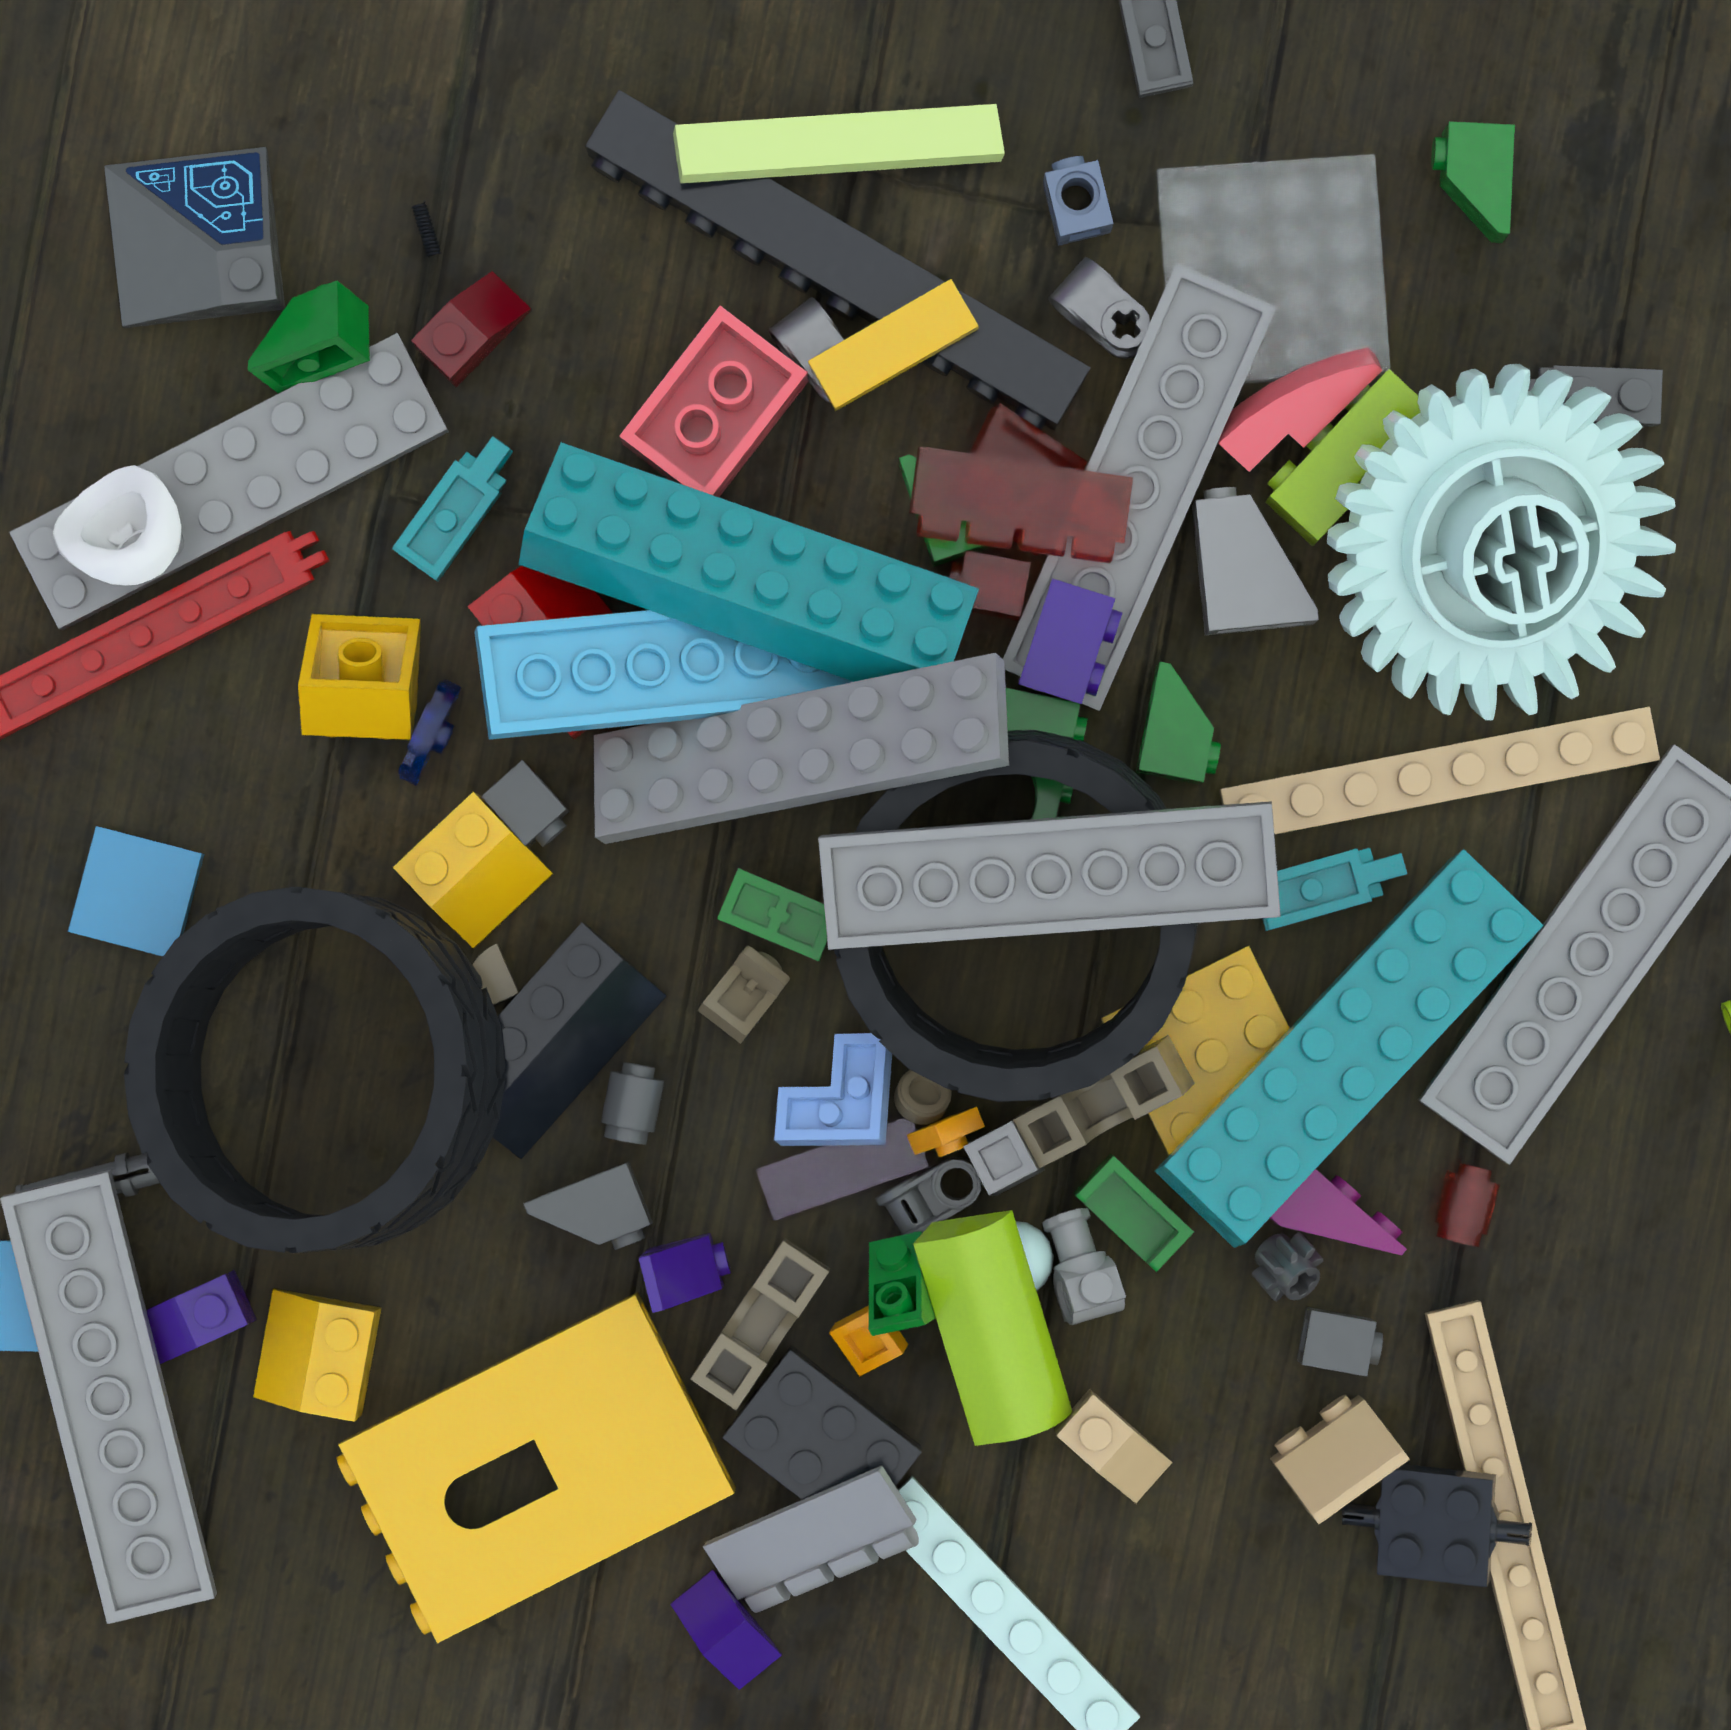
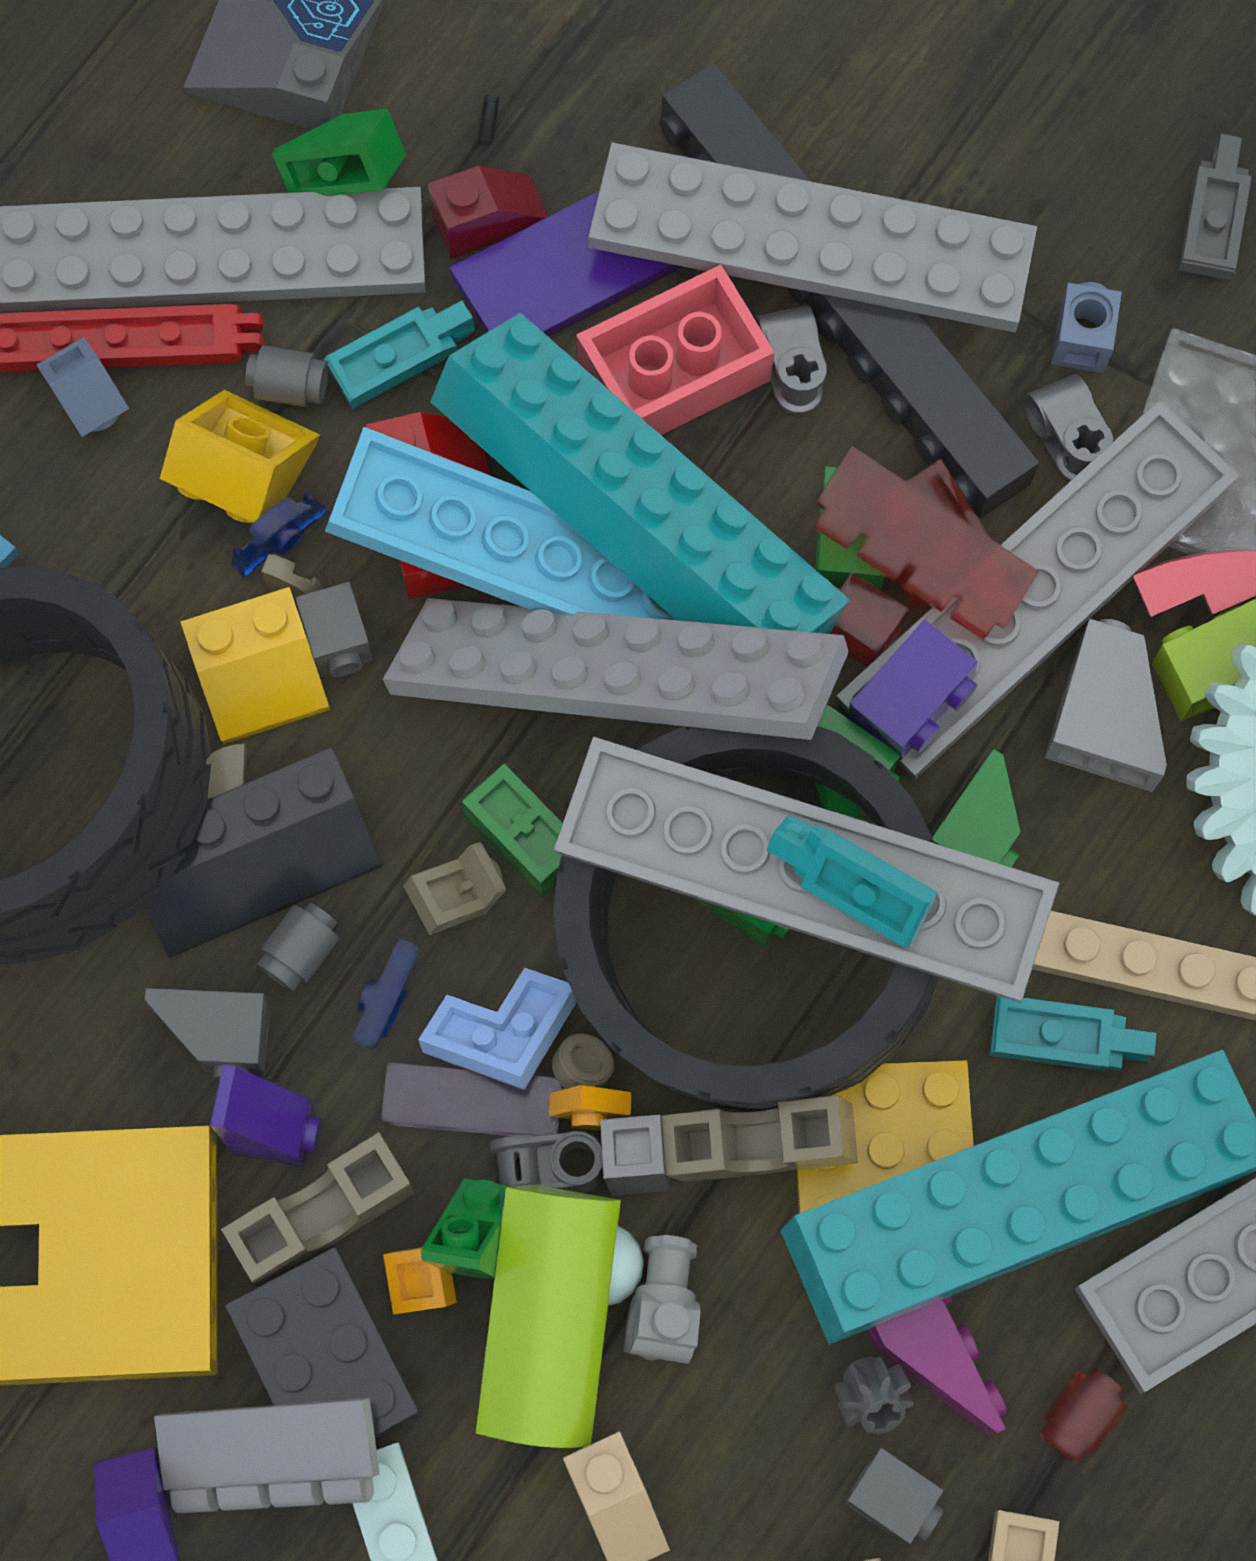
camera: 20 degrees right, 15 degrees down
white hat [53,465,181,586] -> none
yellowish green tile [673,104,1005,183] -> none
yellow tile [808,279,979,411] -> none
green panel [1073,1154,1194,1272] -> none
none -> sand blue brick [37,337,129,437]
none -> dark grey brick [245,345,329,408]
none -> dark tan tile [261,554,325,601]
none -> clear blue plate [352,938,419,1050]
none -> dark purple tile [450,191,683,337]
none -> light grey plate [588,142,1037,333]
none -> teal hinge [766,815,938,948]

